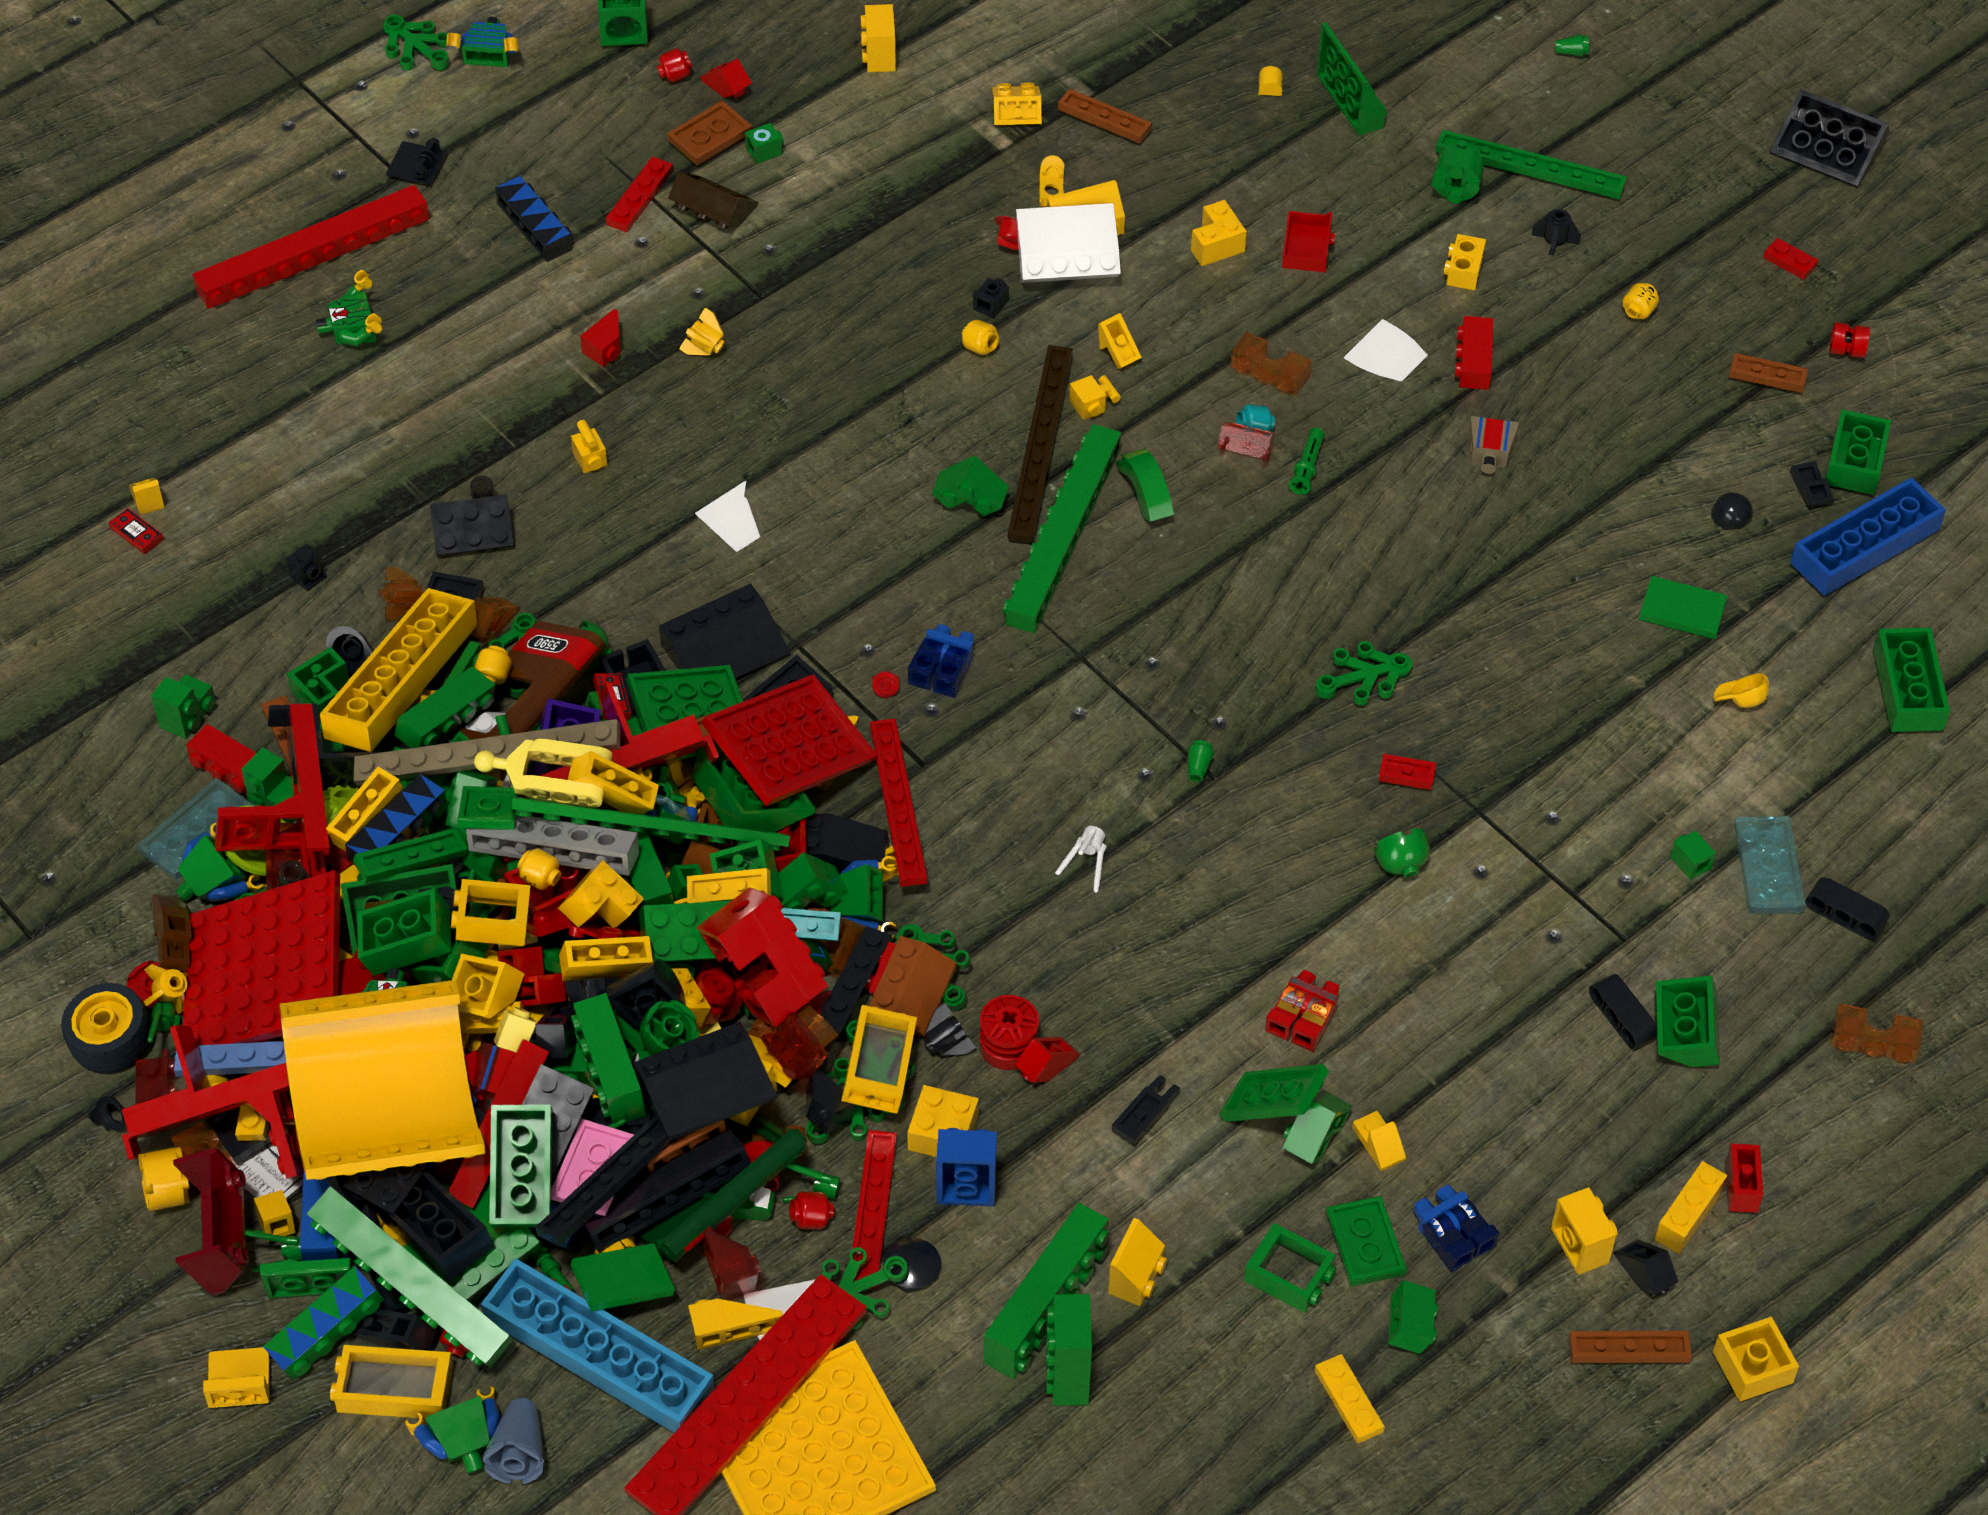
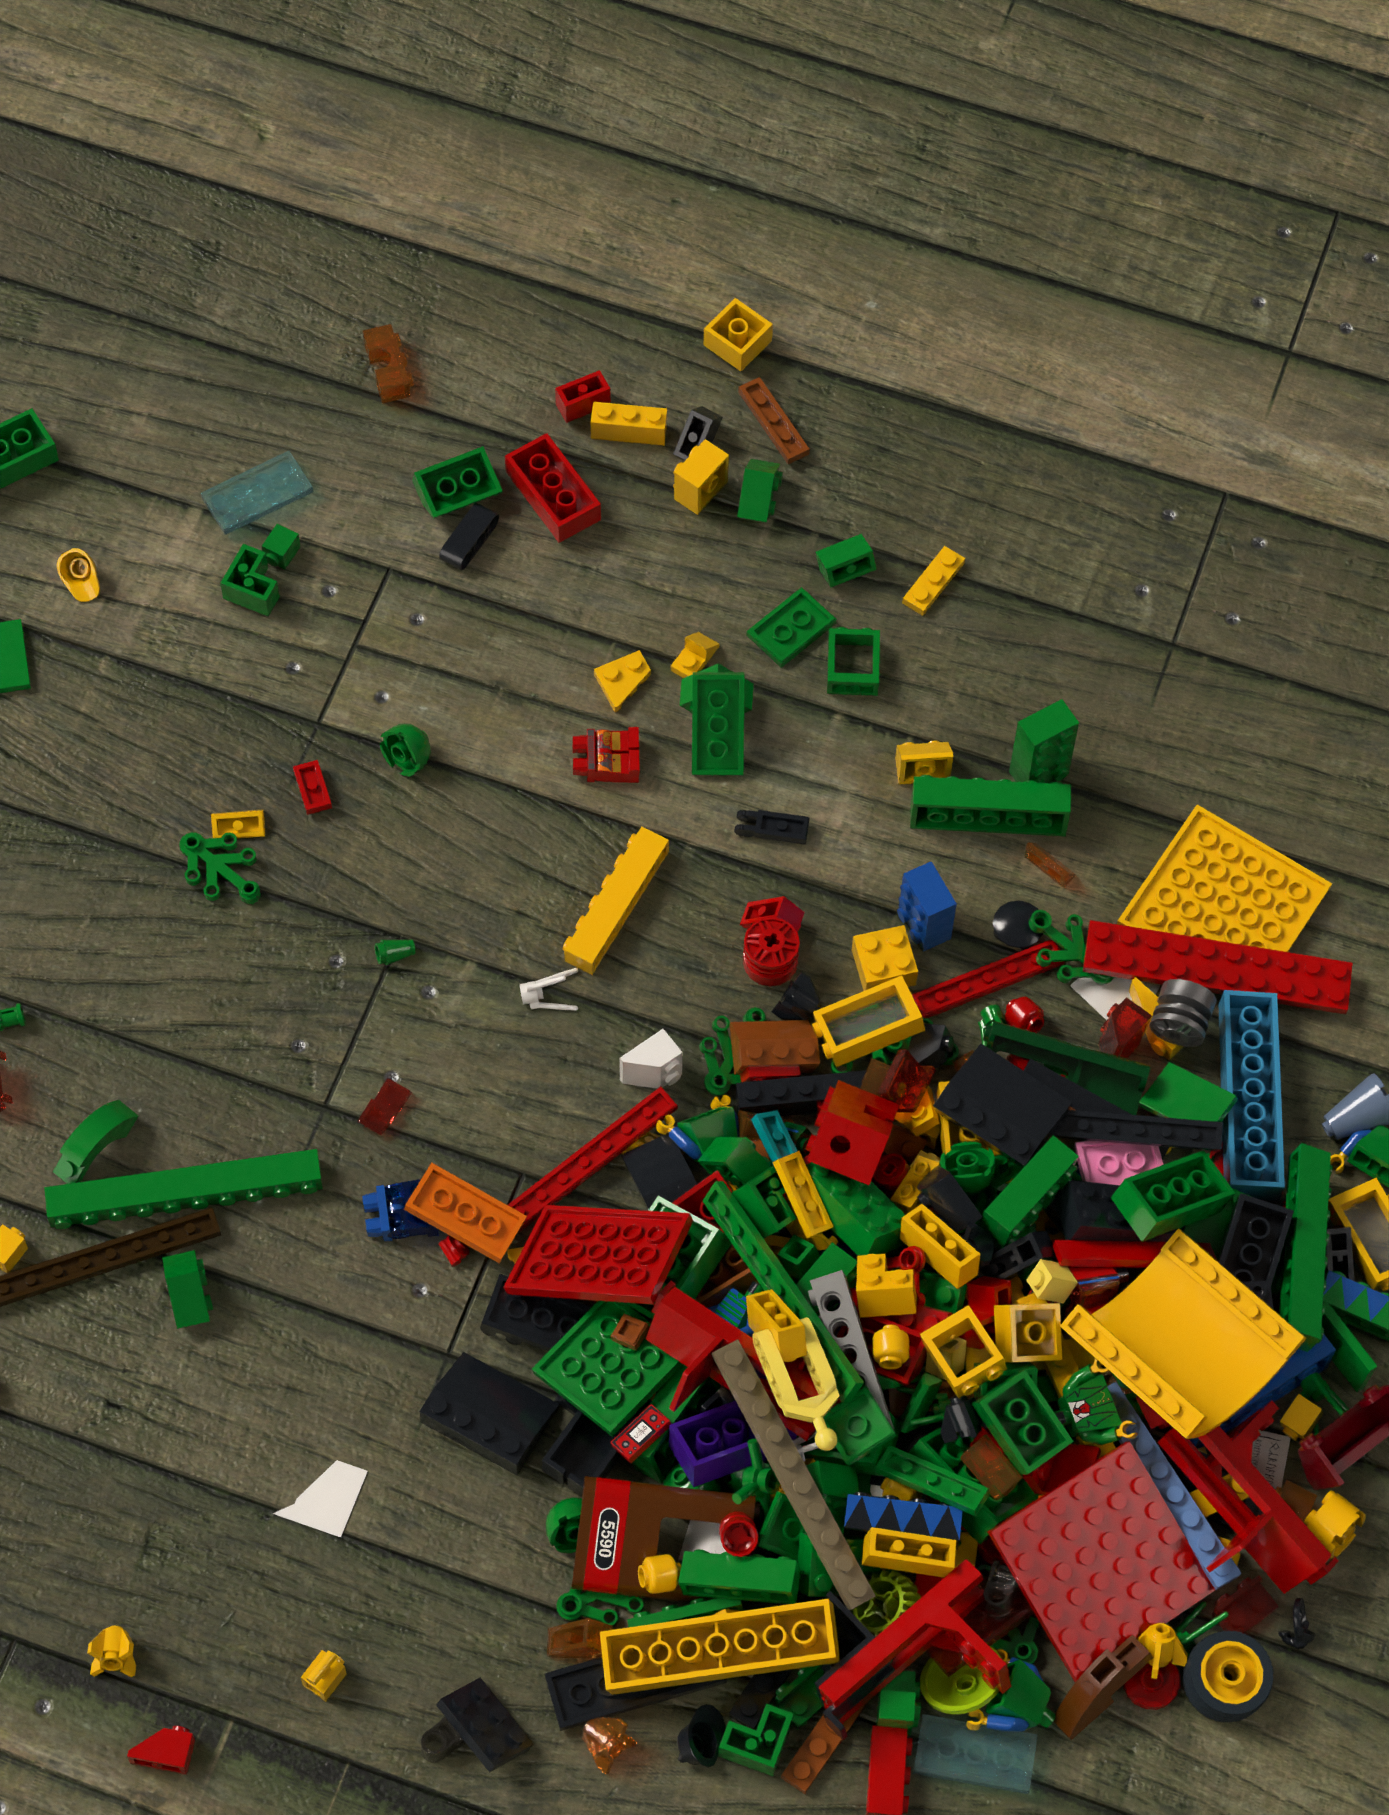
camera: 120 degrees left, 10 degrees up
clear blue hips [1413,1184,1500,1272] -> none
black beam [1805,877,1890,940] -> none
none -> yellow slope [211,810,265,838]
none -> green brick [220,544,280,617]
none -> clear red slope [357,1078,412,1135]
none -> orange plate [404,1162,527,1264]
none -> red brick [505,433,601,543]
none -> yellow brick [562,826,669,975]
none -> yellow wing [594,650,651,713]
none -> white slope [620,1029,683,1089]
none -> red wheel [719,1511,758,1557]
none -> green brick [737,459,783,522]
none -> clear orange slope [1024,842,1076,887]
none -> flat silver wheel [1149,979,1217,1047]

